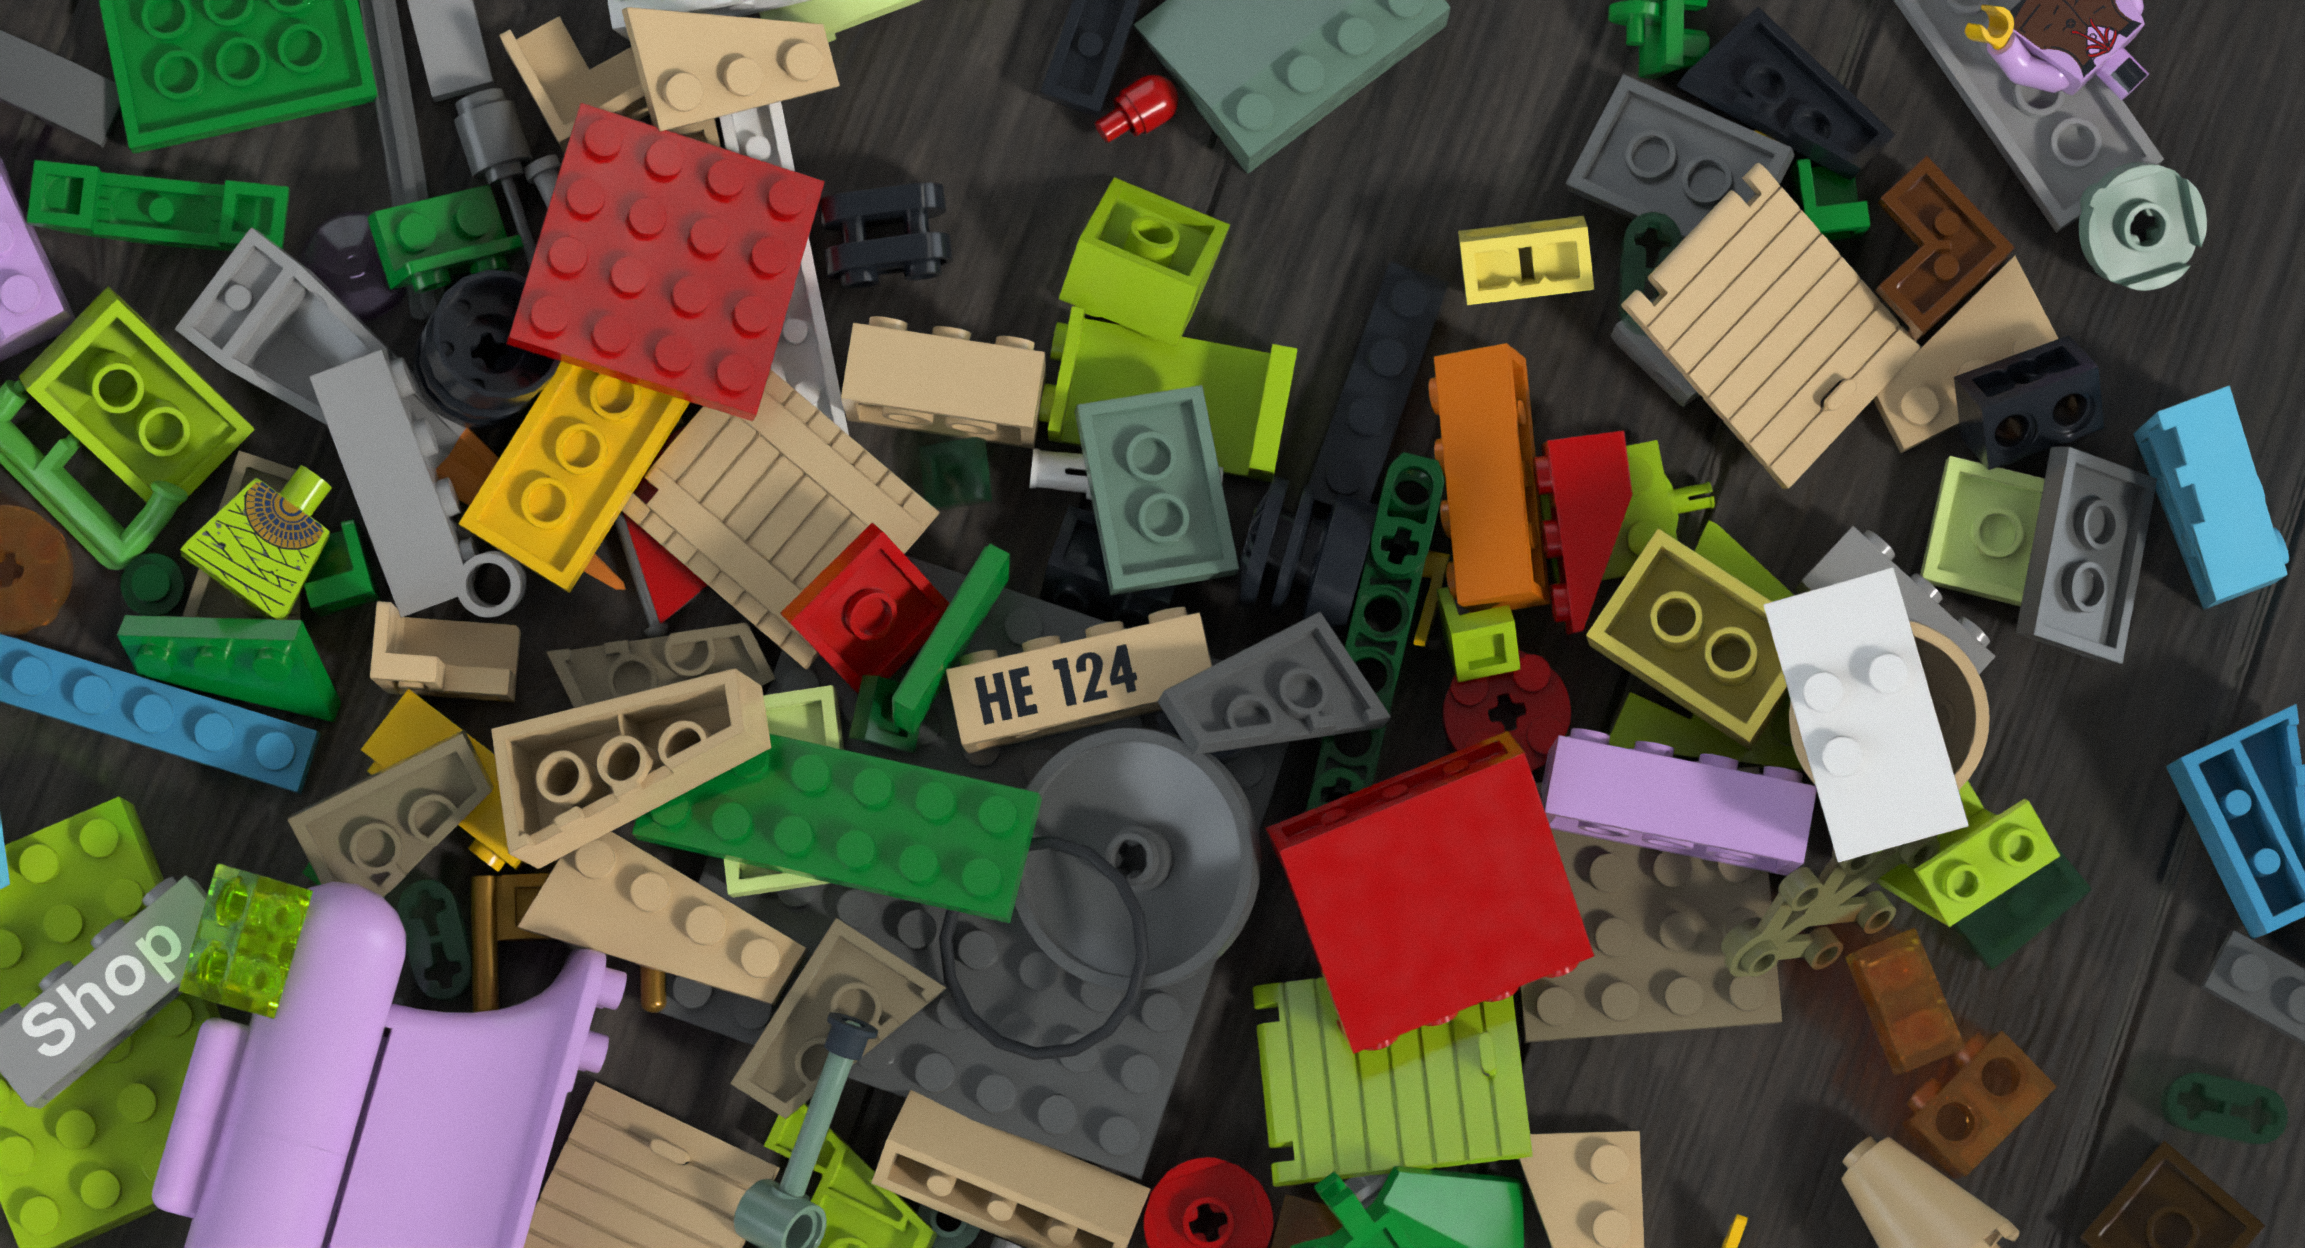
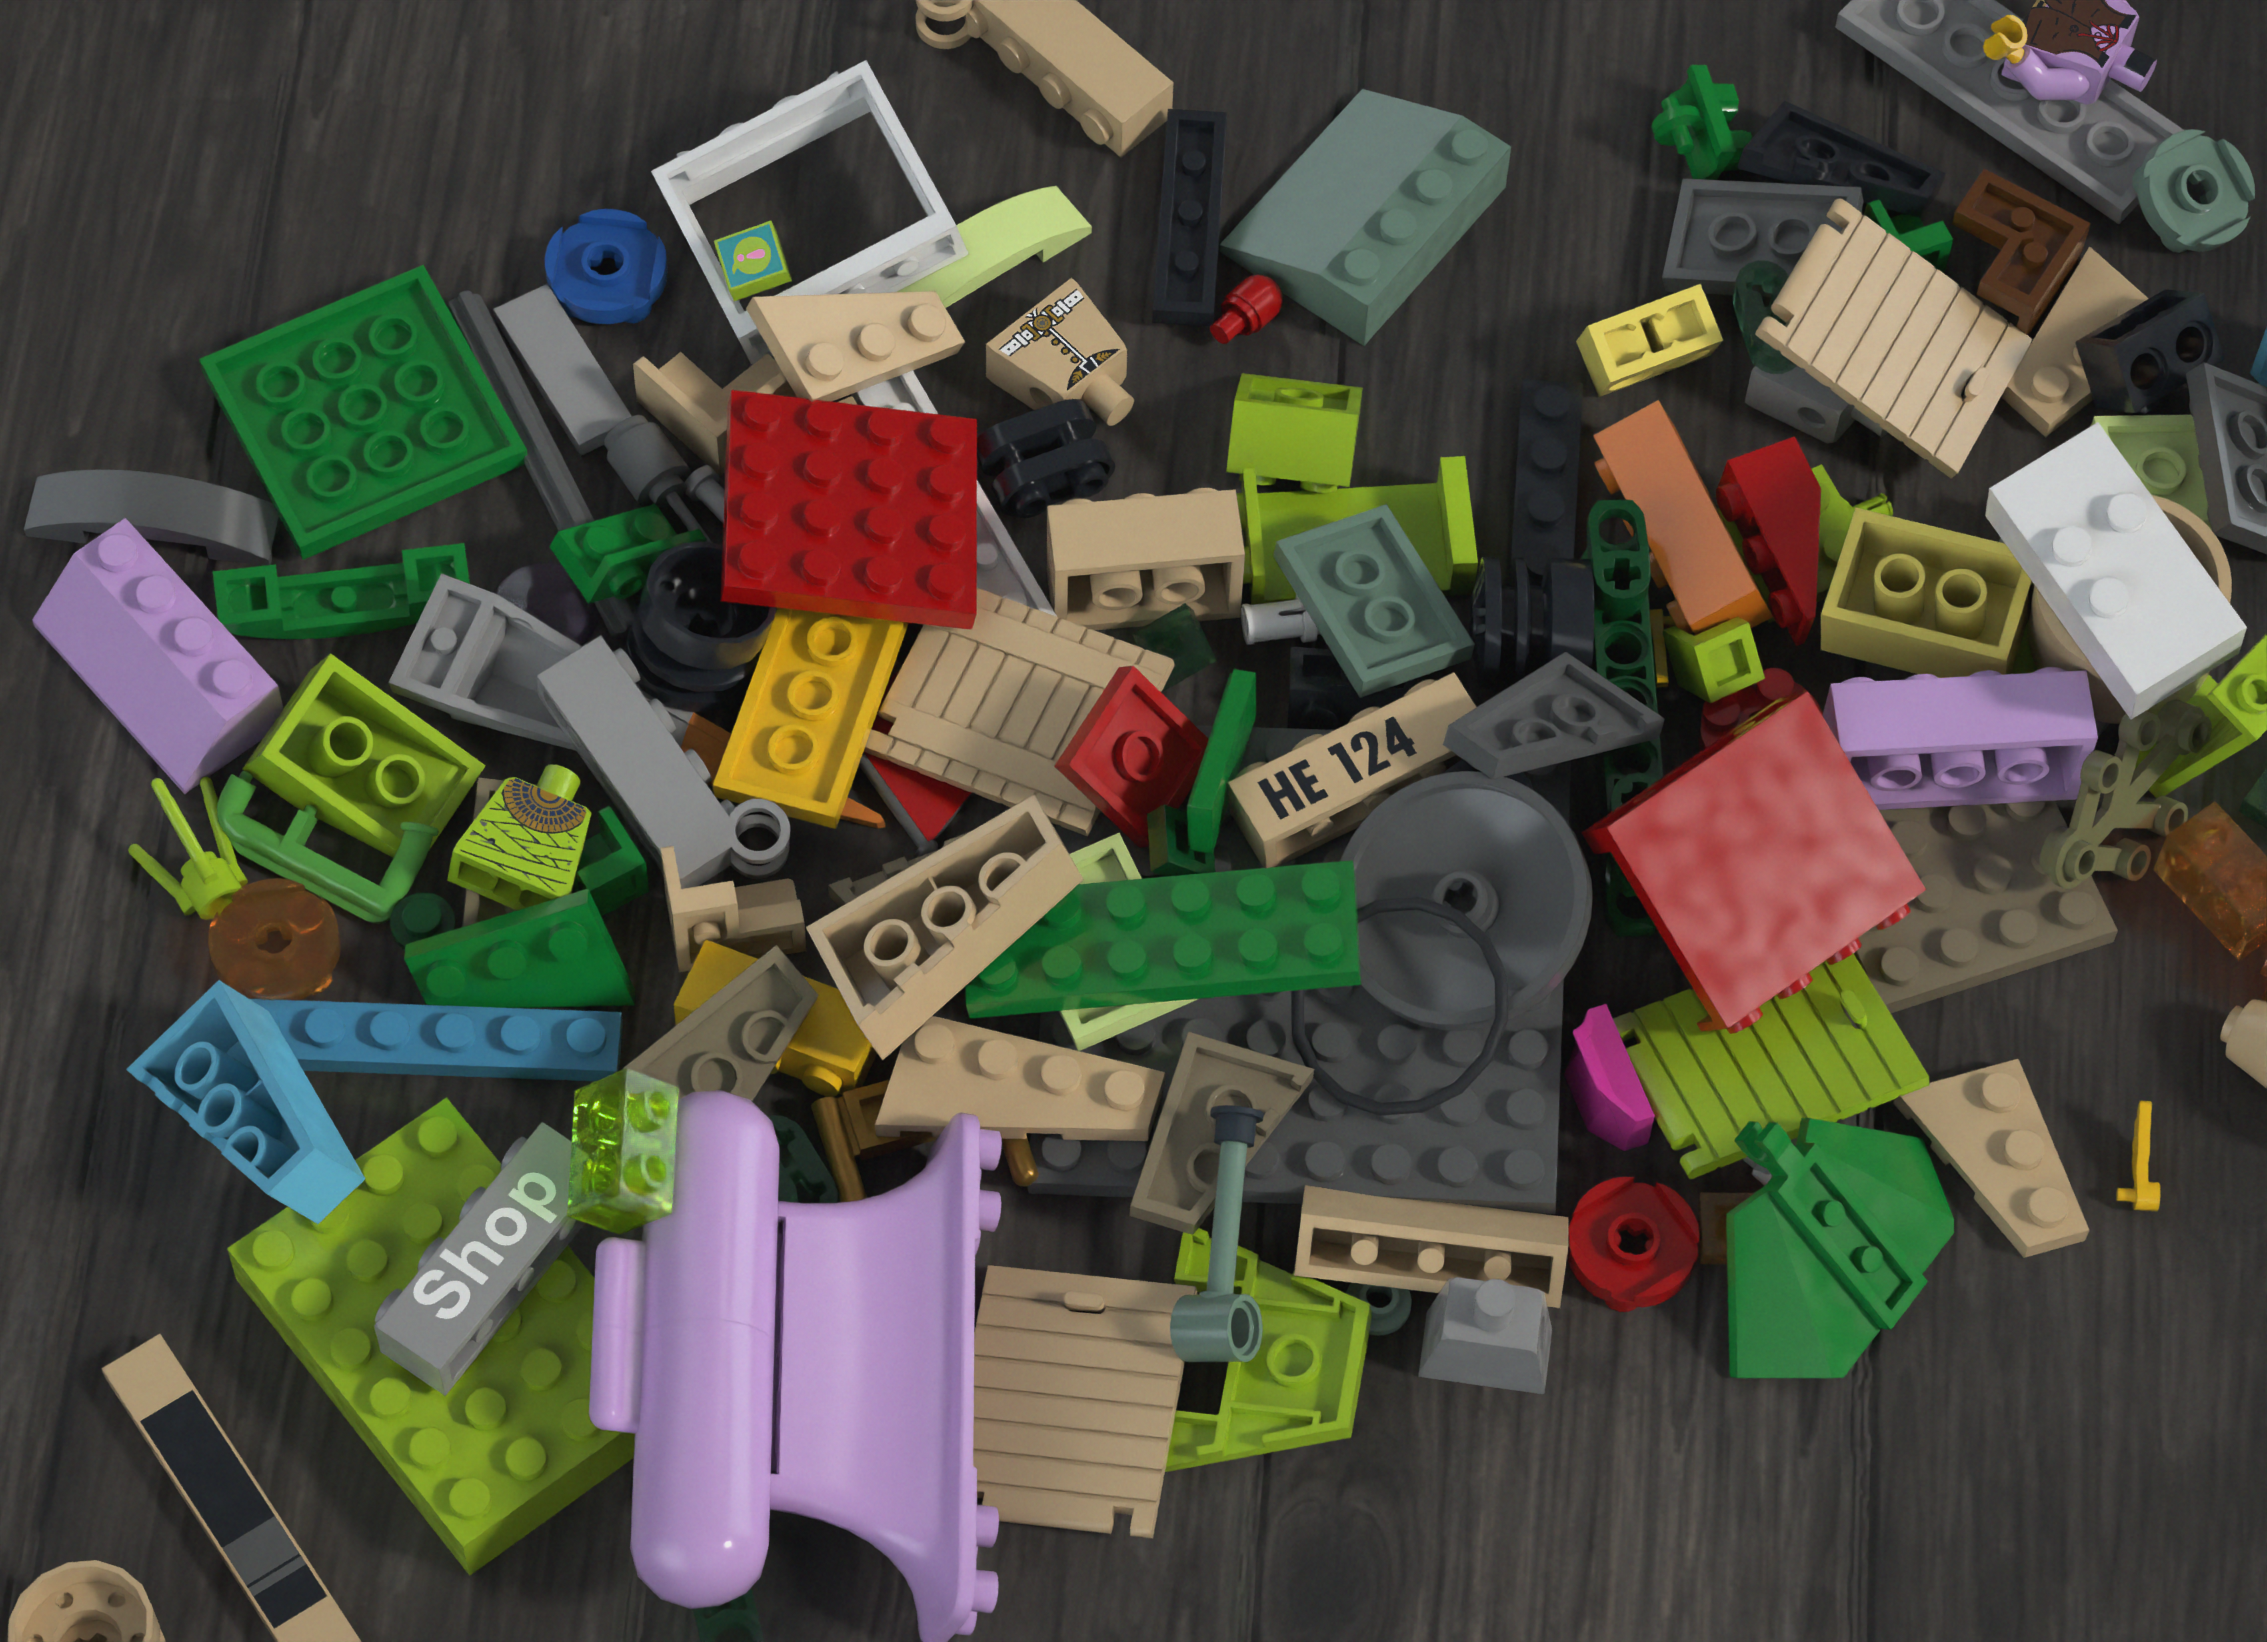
camera: 15 degrees left, 20 degrees down
none -> tan torso [986,278,1134,426]
none -> dark pink slope [1564,1004,1655,1151]

